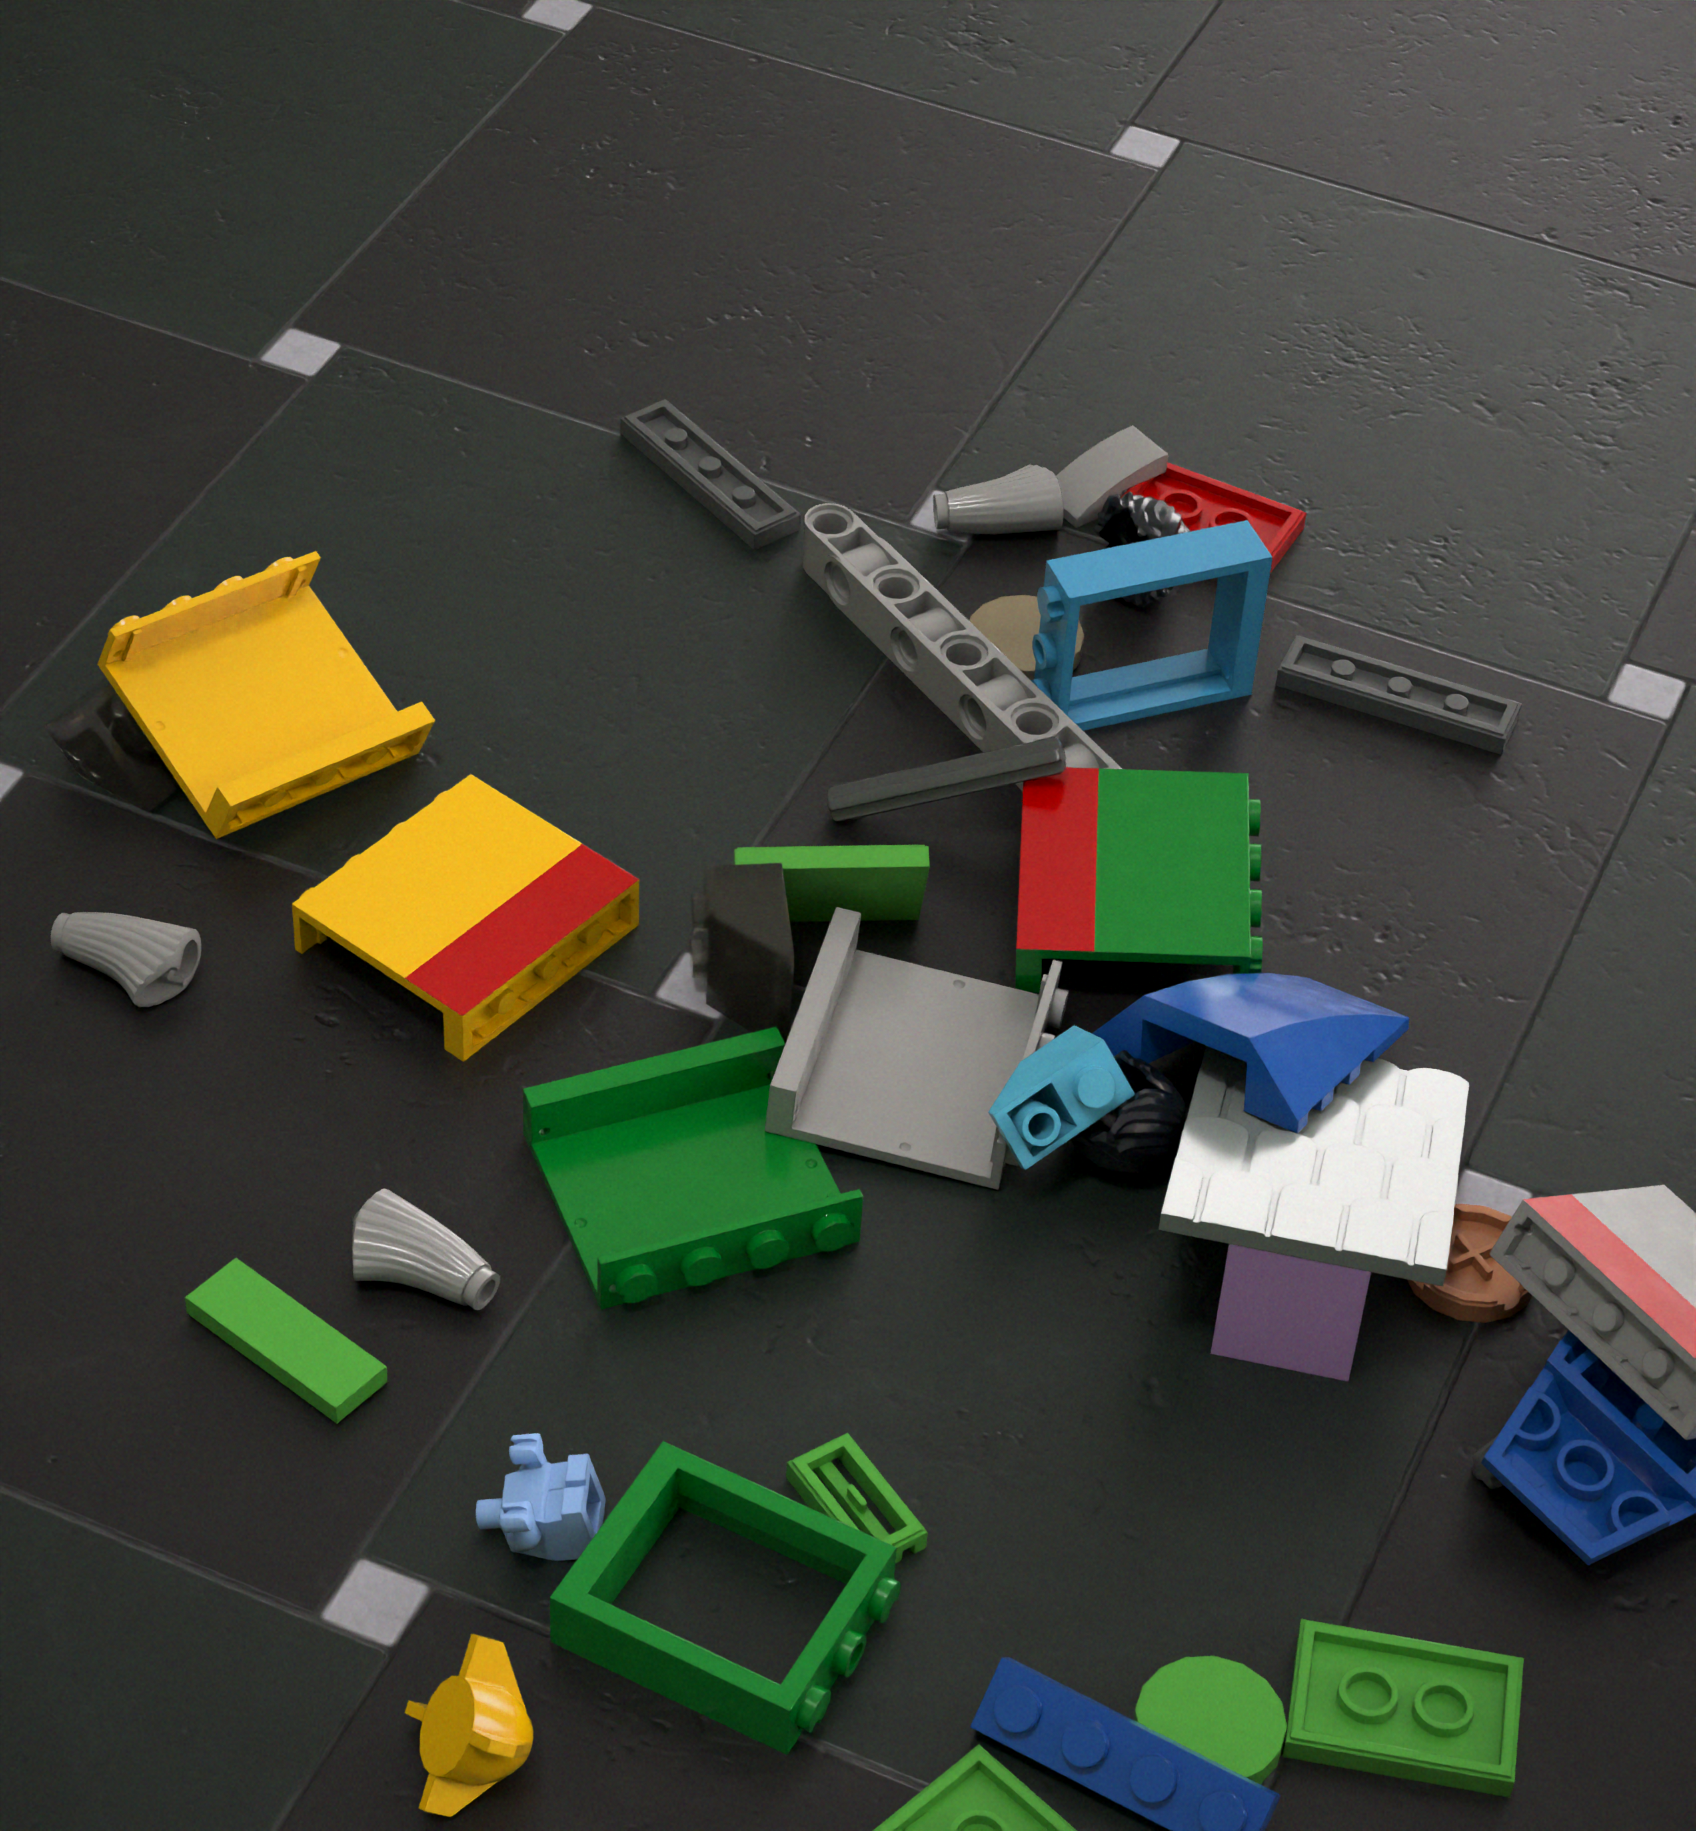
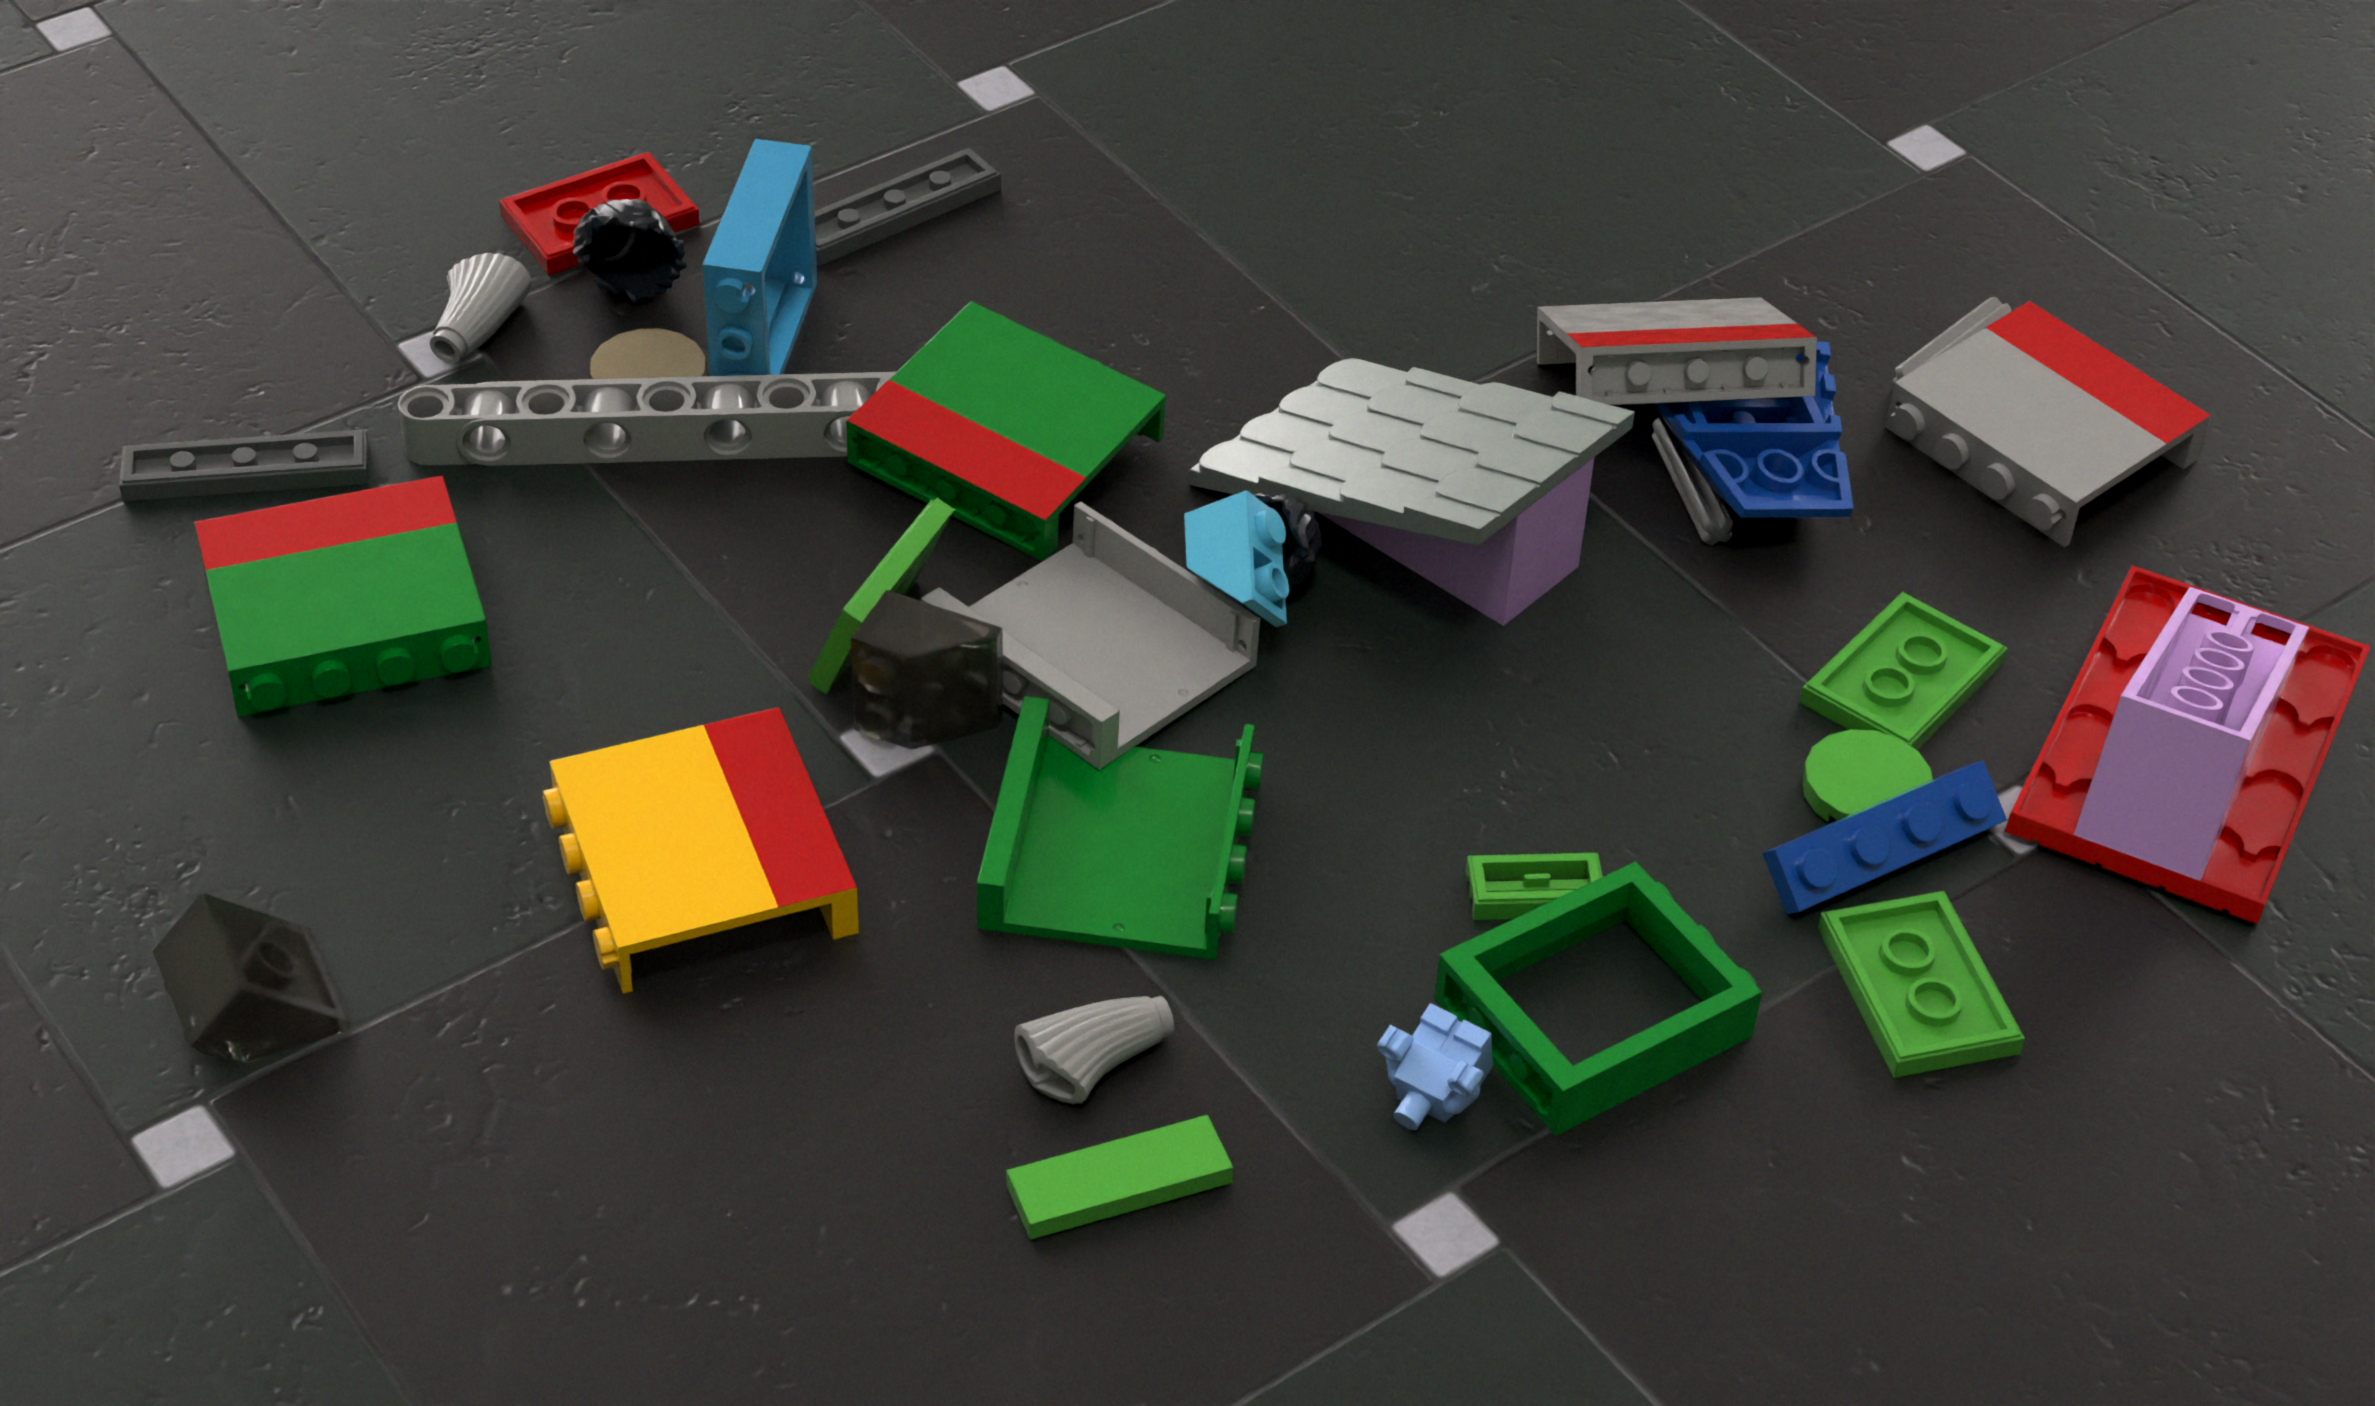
camera: 60 degrees left, 0 degrees up
light grey piece [51,912,201,1007] -> none
yellow panel [97,551,435,839] -> none
yellow piece [405,1633,533,1817] -> none
dark grey axle [827,737,1066,822] -> none
light grey slope [1056,425,1168,528] -> none
blue wedge [1092,973,1409,1133] -> none
none -> green panel [195,475,492,717]

